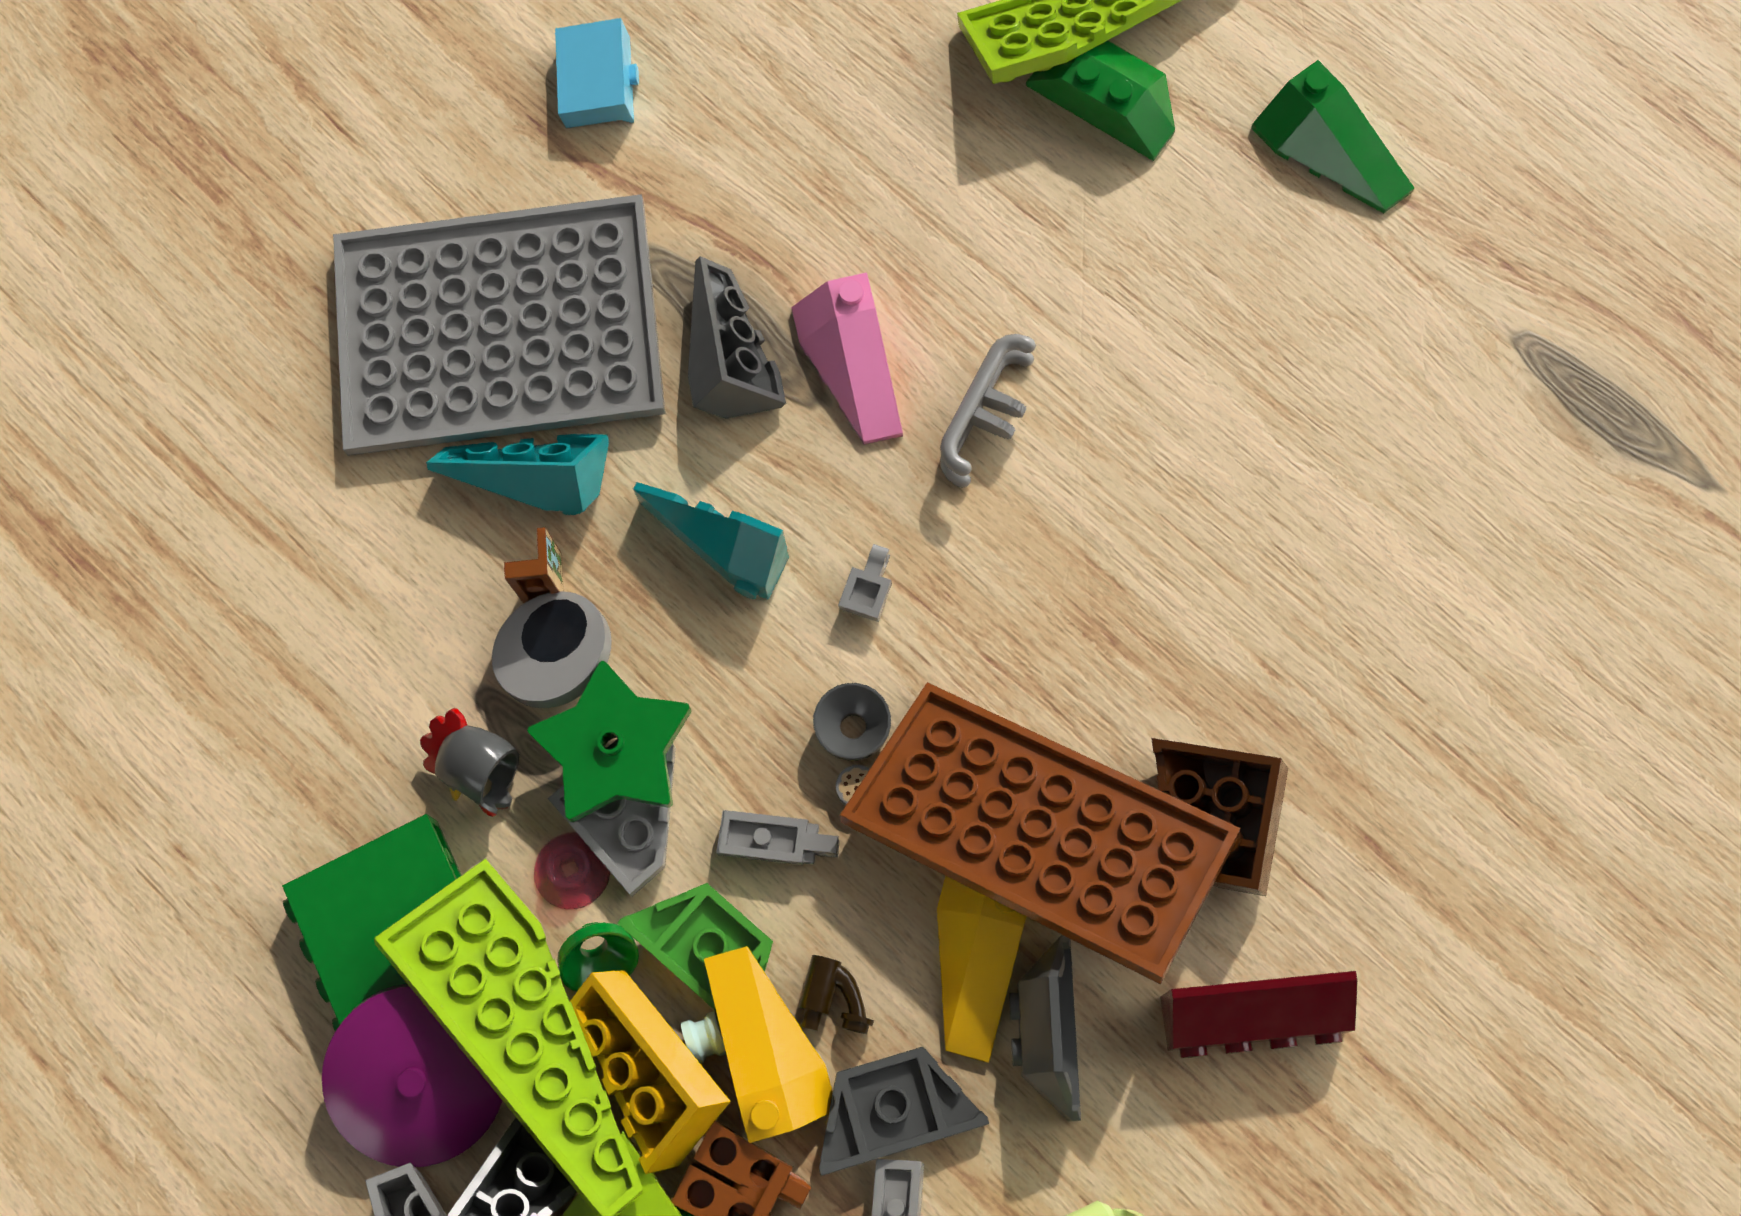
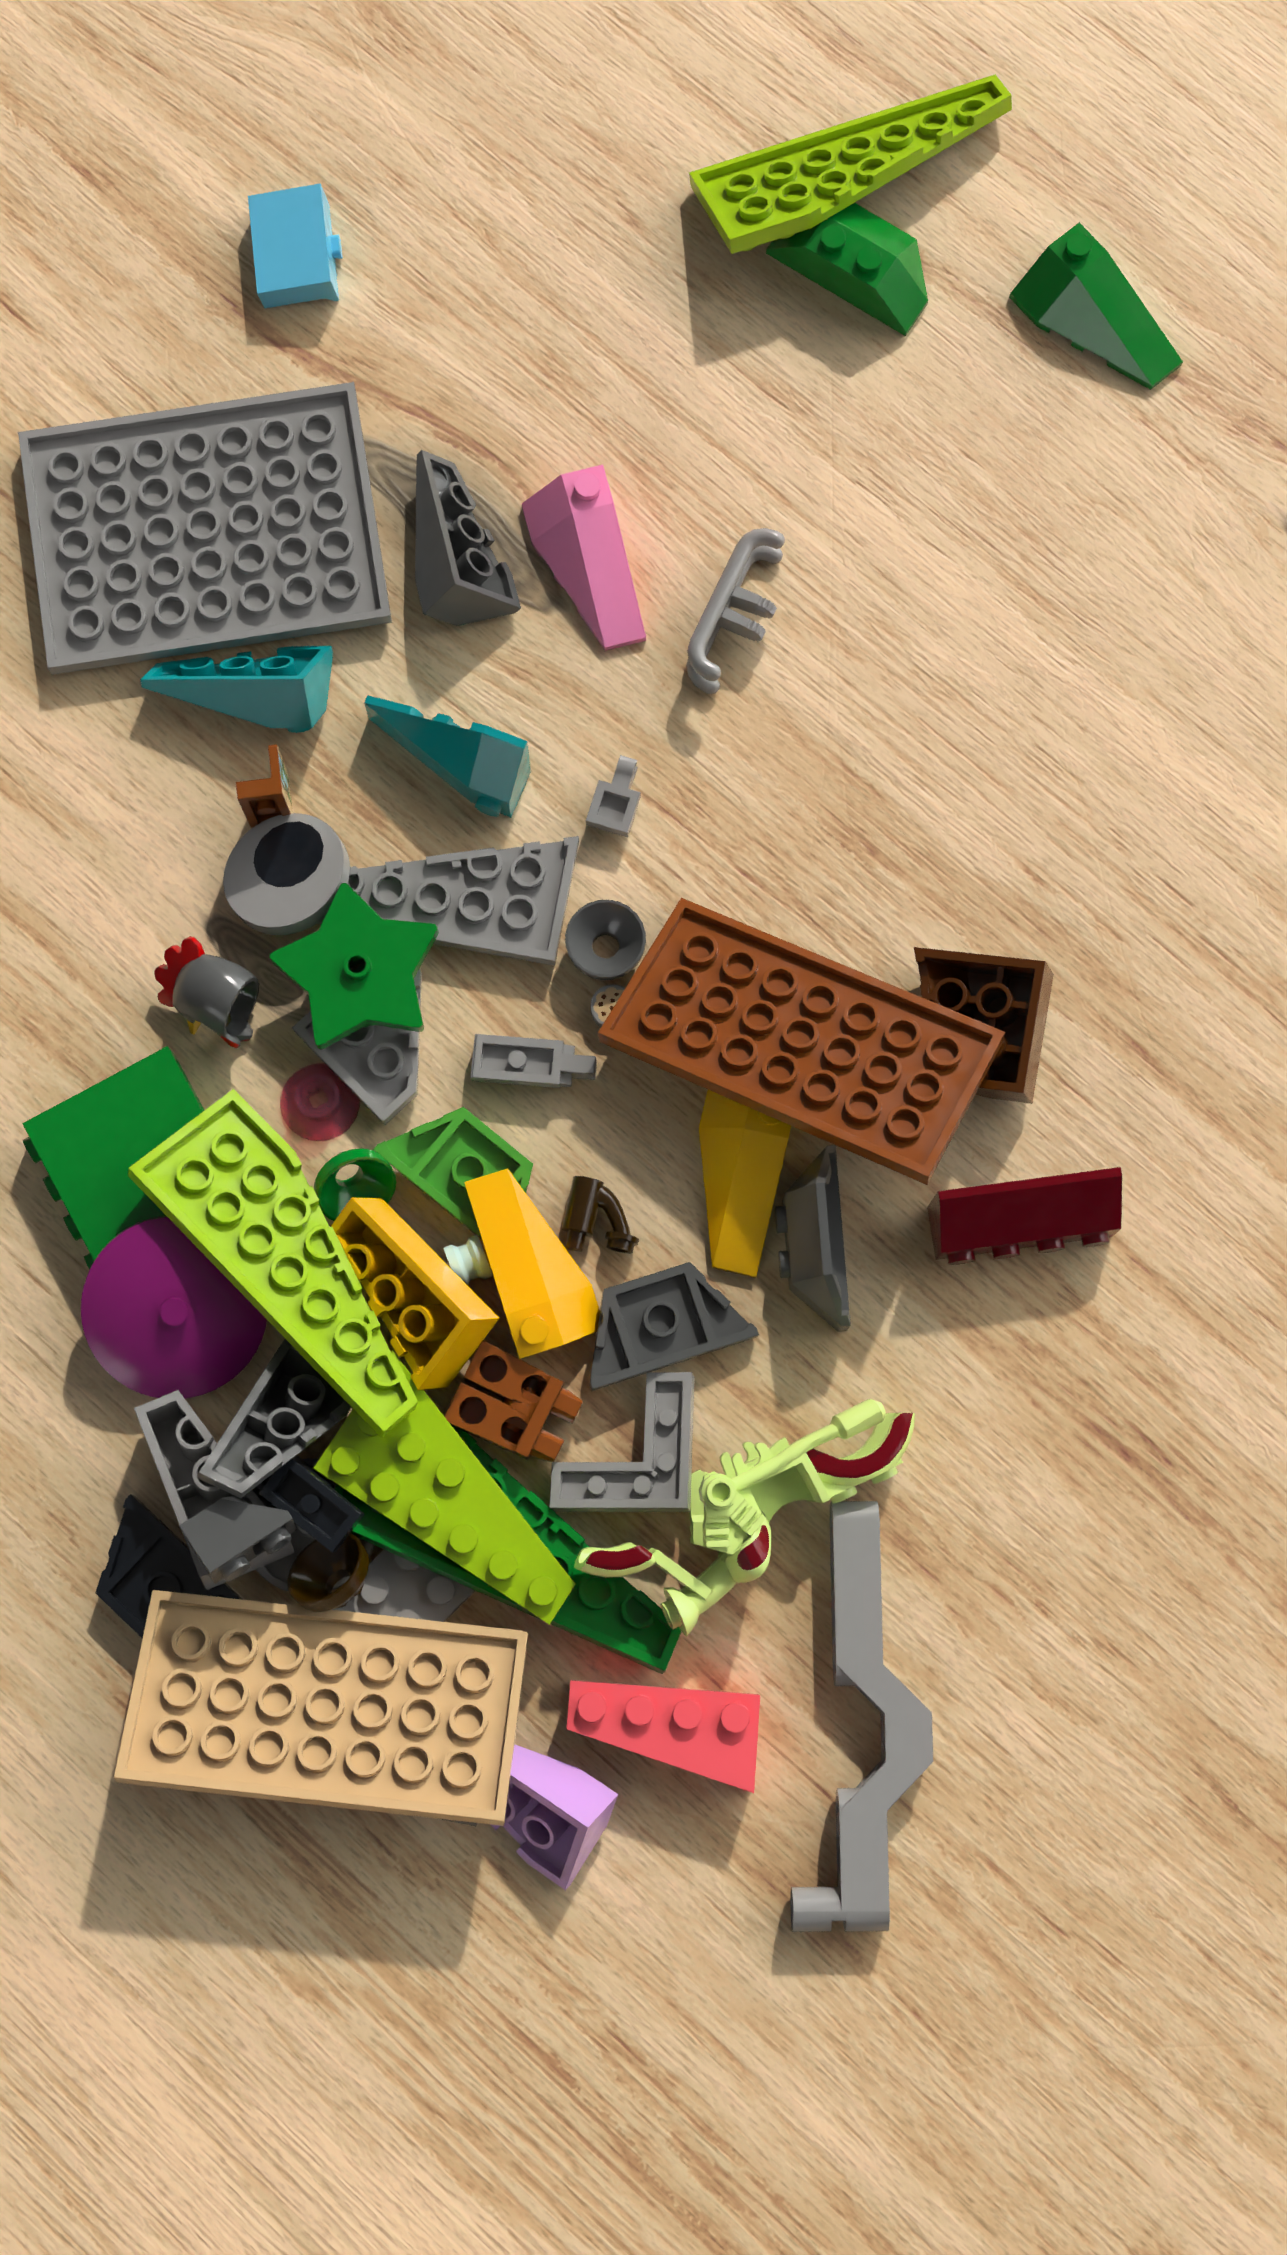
camera: 10 degrees left, 5 degrees up
none -> light grey wing [317,836,579,966]

